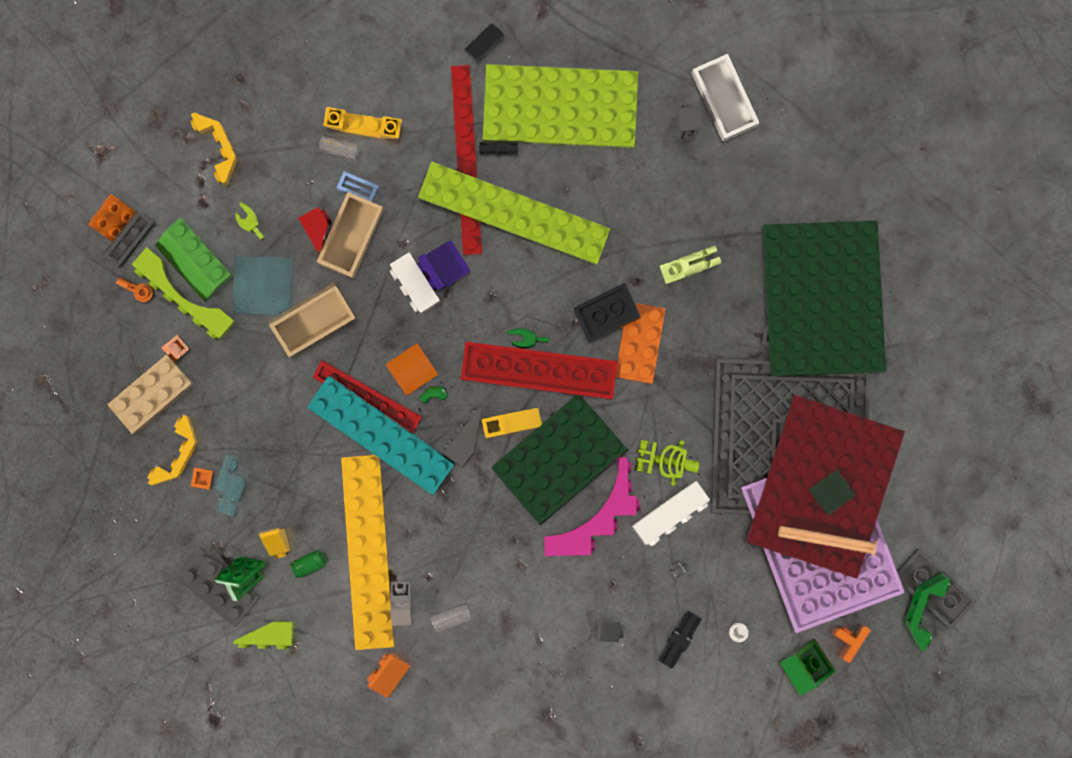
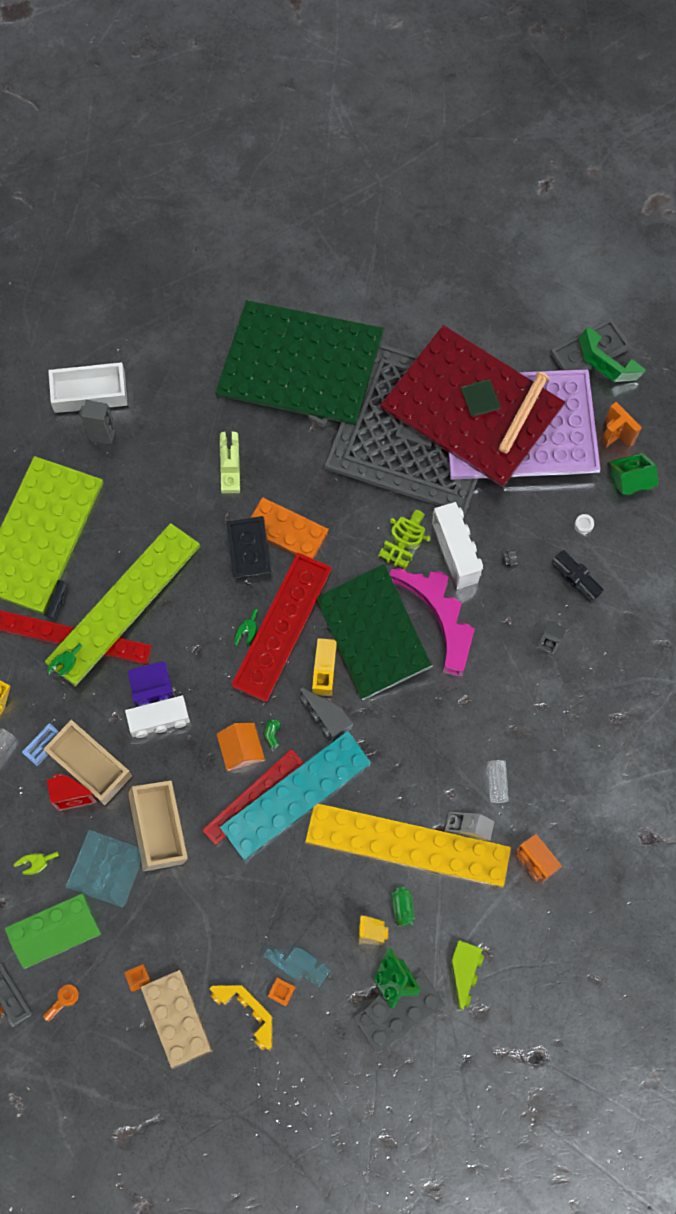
camera: 75 degrees left, 15 degrees down
lime arch [131,247,236,340] -> none
none -> green hand [47,643,83,676]

